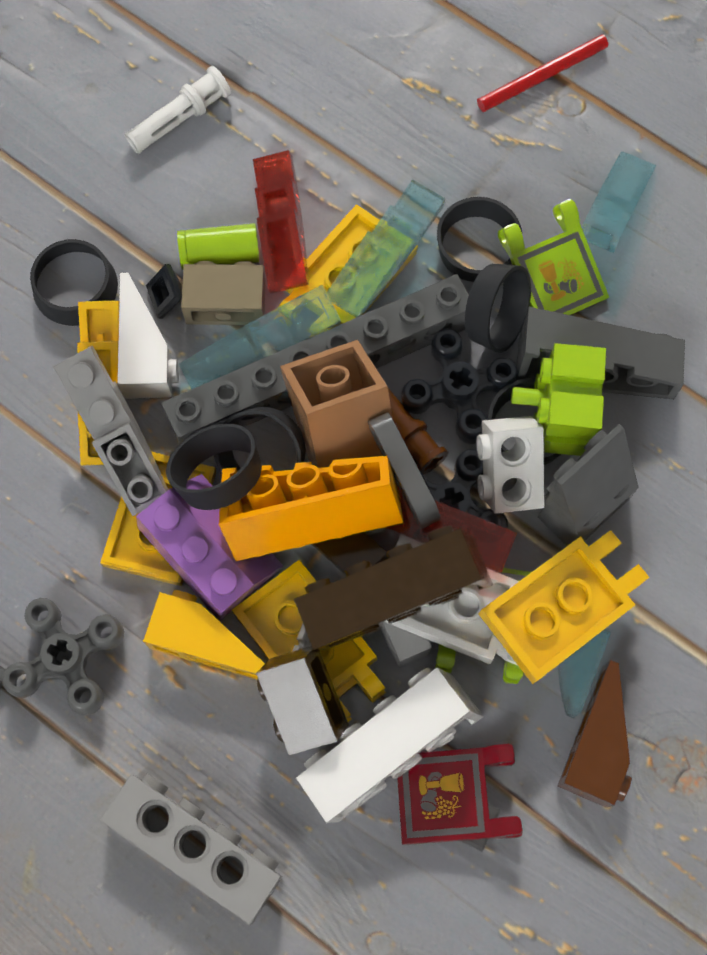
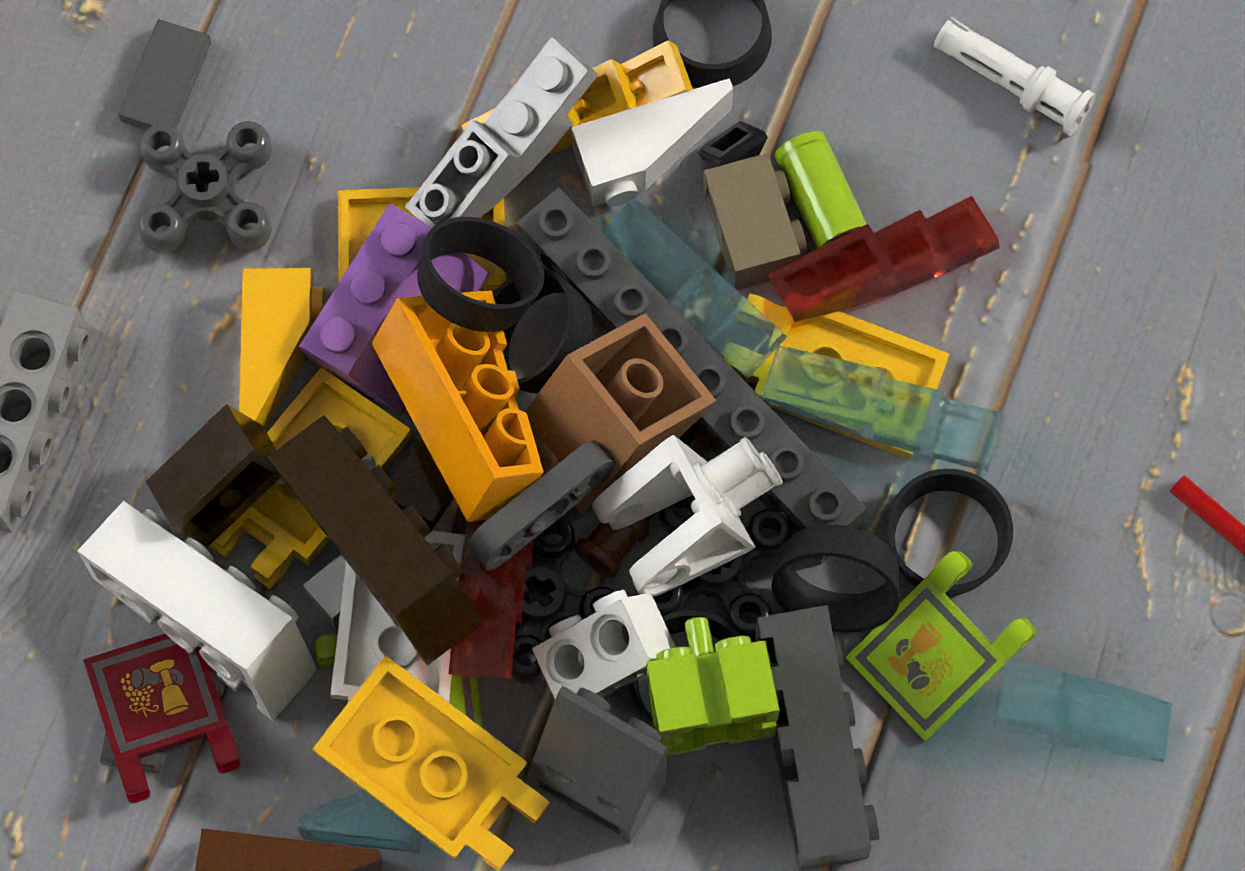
camera: 75 degrees right, 0 degrees up
none -> white piece [592,435,783,597]

